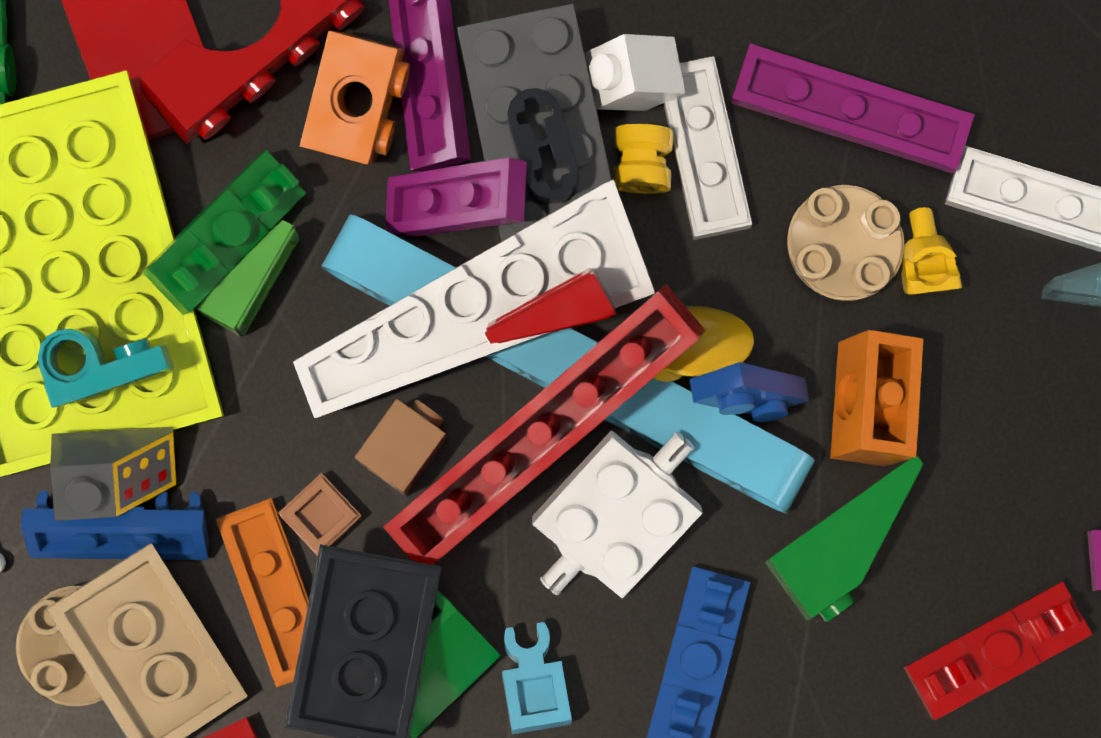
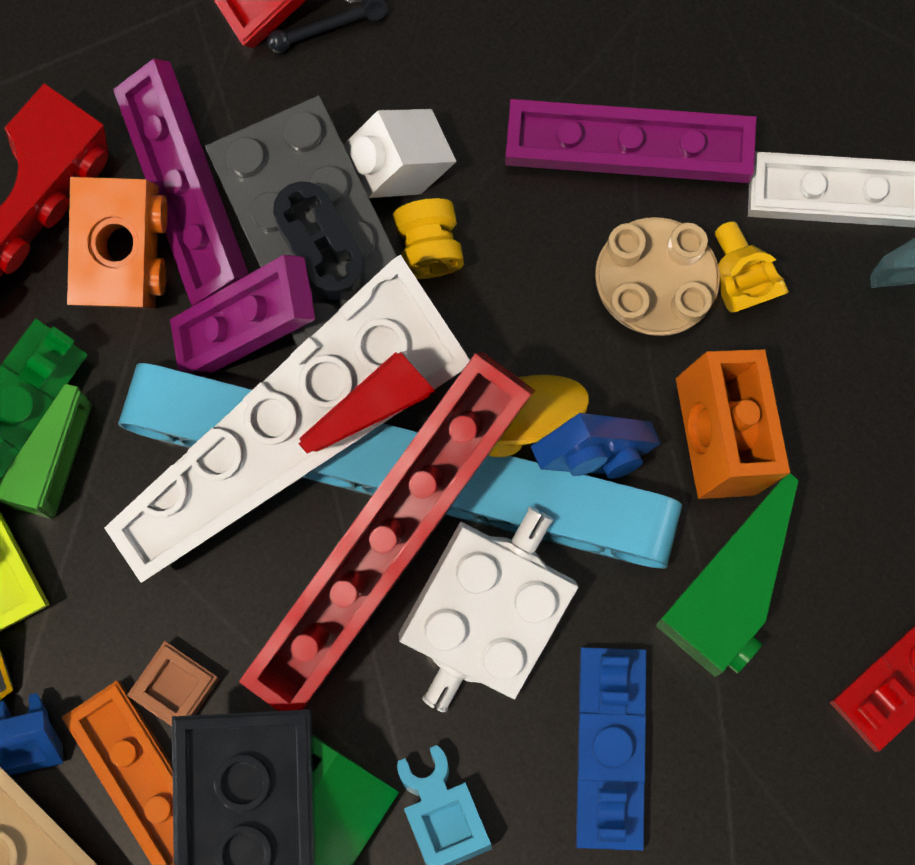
camera: 10 degrees left, 5 degrees down
medium nougat brick [354,399,448,497] -> none
white tile [663,56,752,240] -> none

